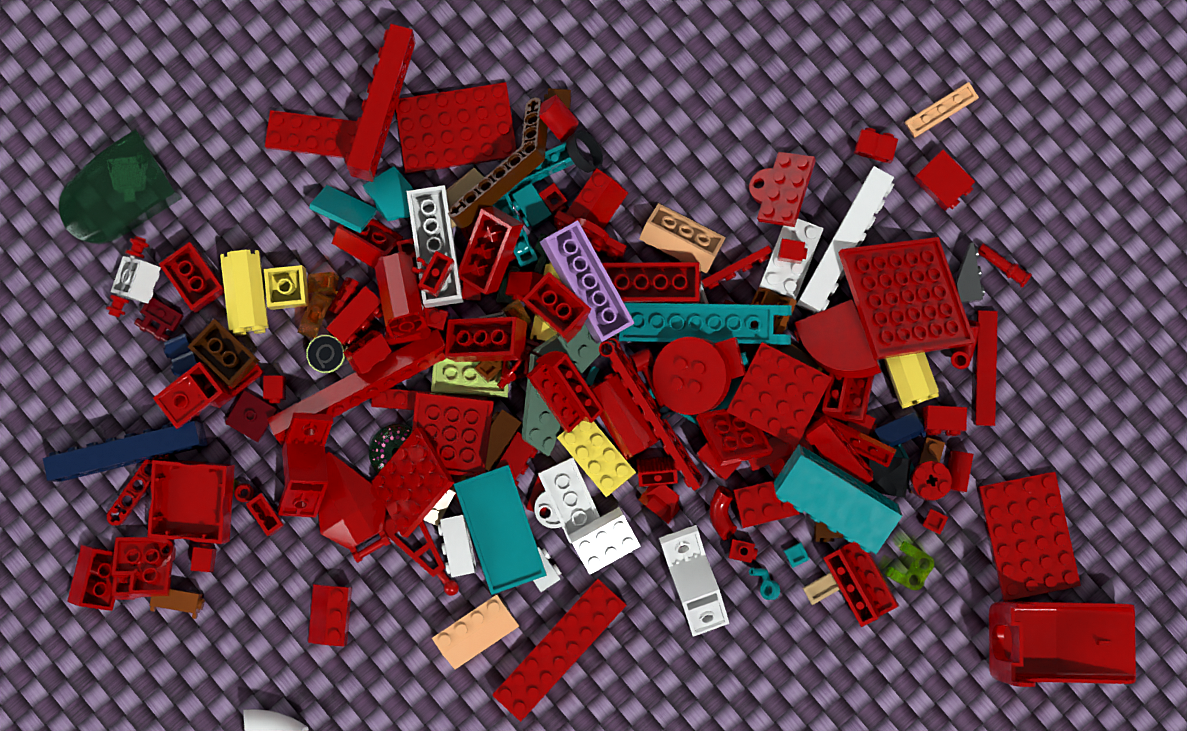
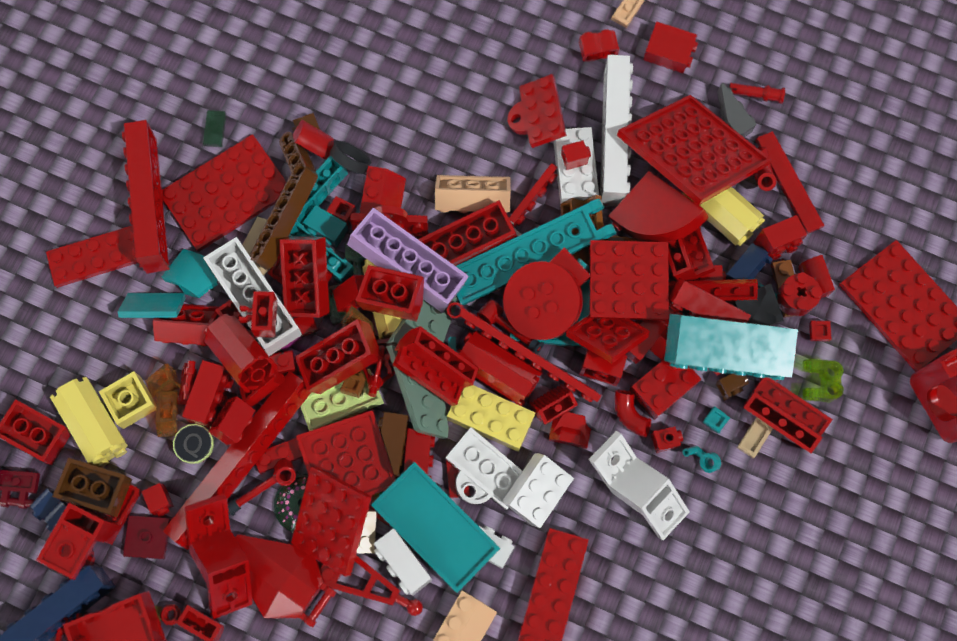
camera: 35 degrees left, 10 degrees down
none -> clear green plate [203,110,227,147]
none -> red piece [227,459,296,516]

